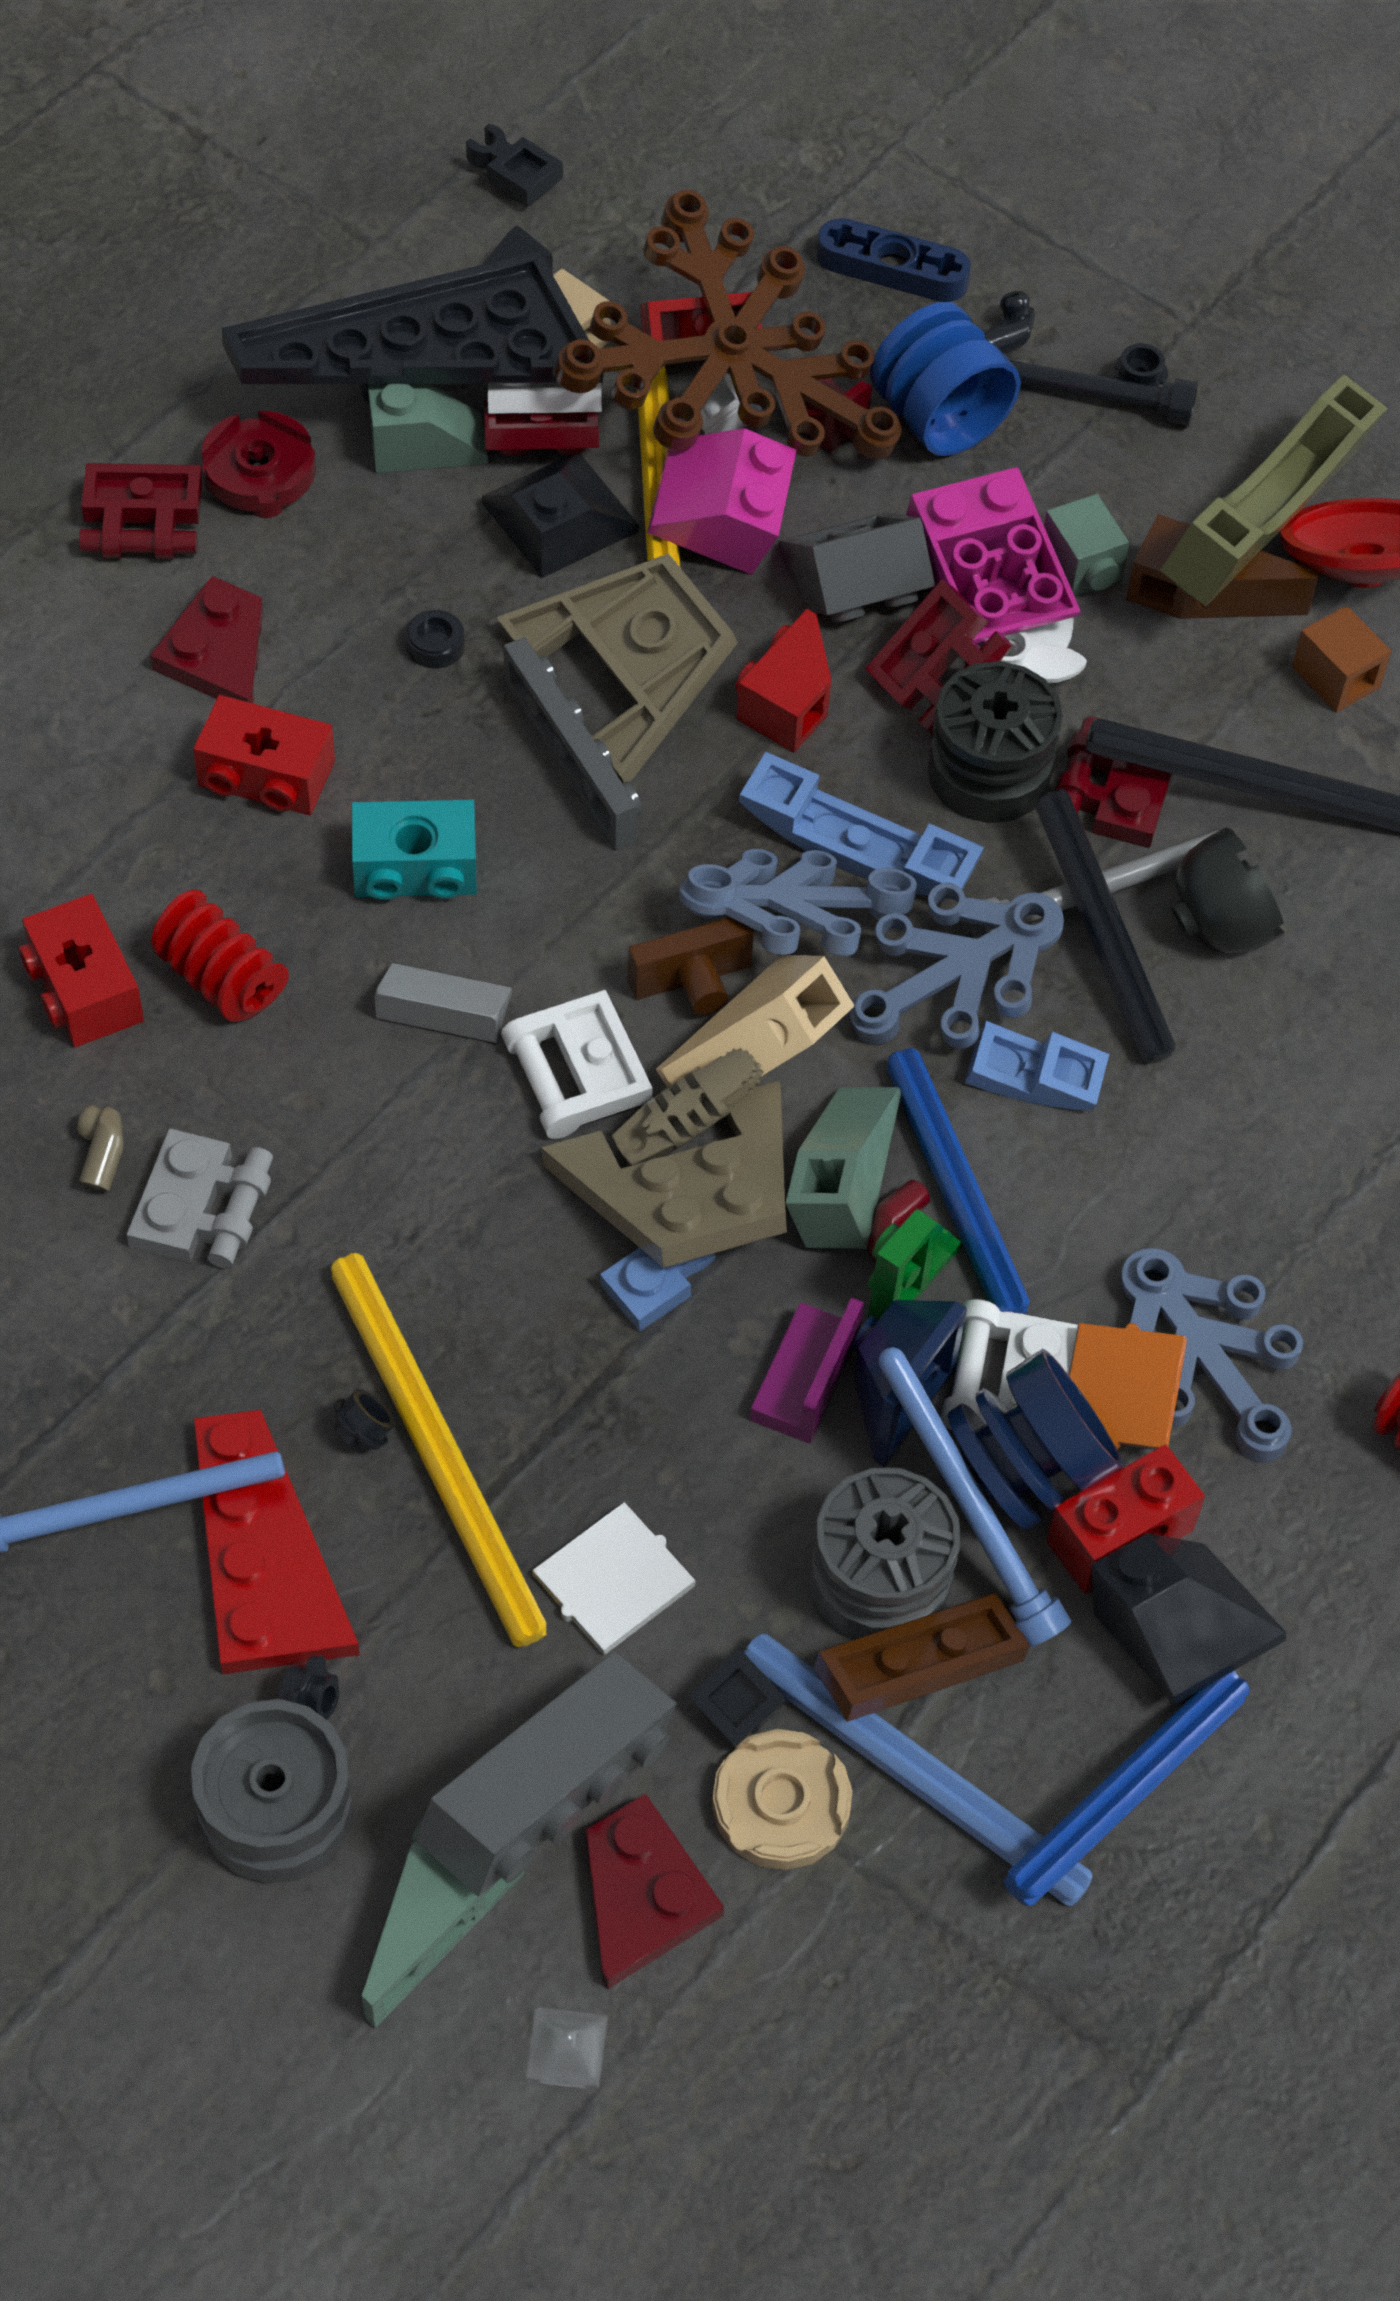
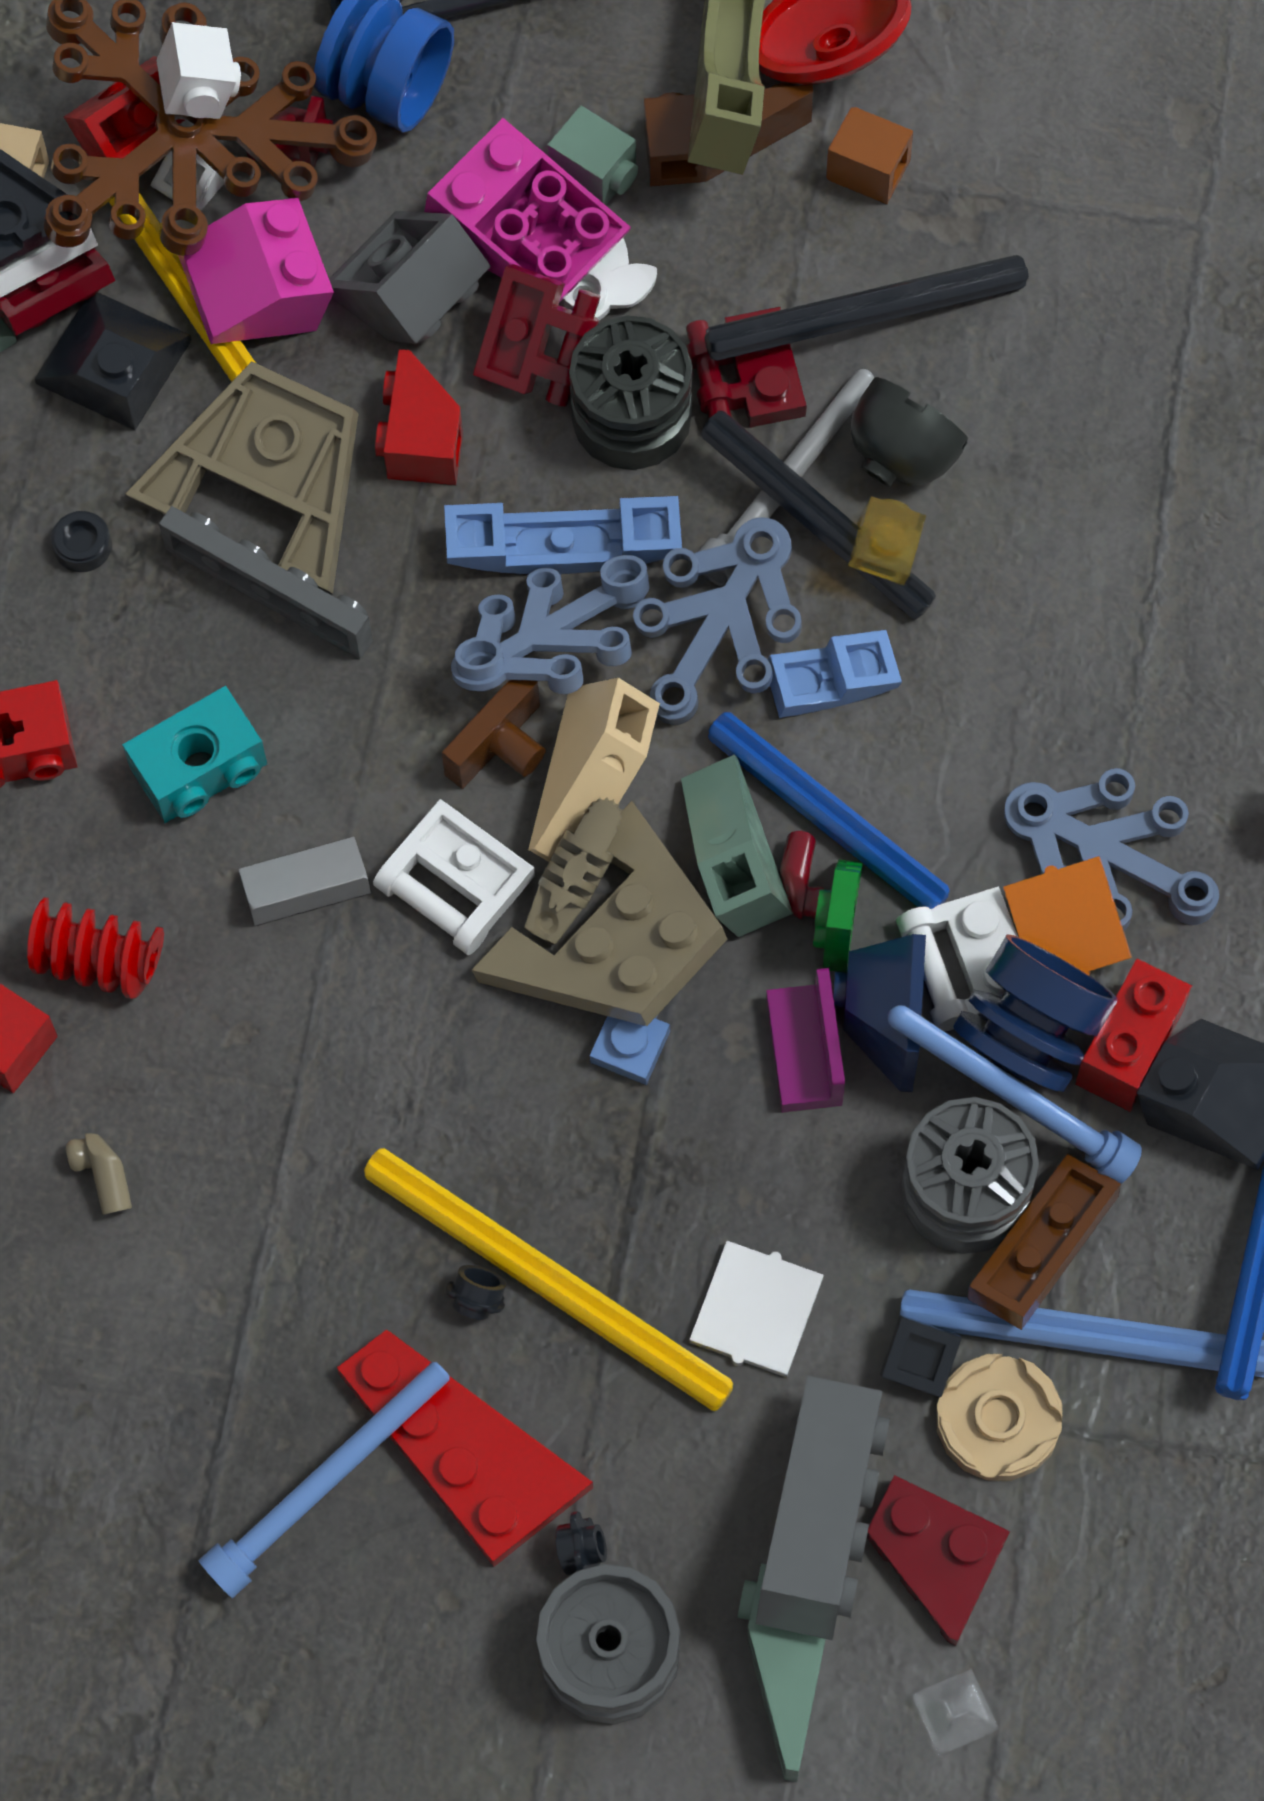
camera: 25 degrees left, 10 degrees up
light grey plate [127,1128,273,1268] -> none
none -> white brick [156,22,241,119]
none -> clear yellow bracket [848,496,927,585]

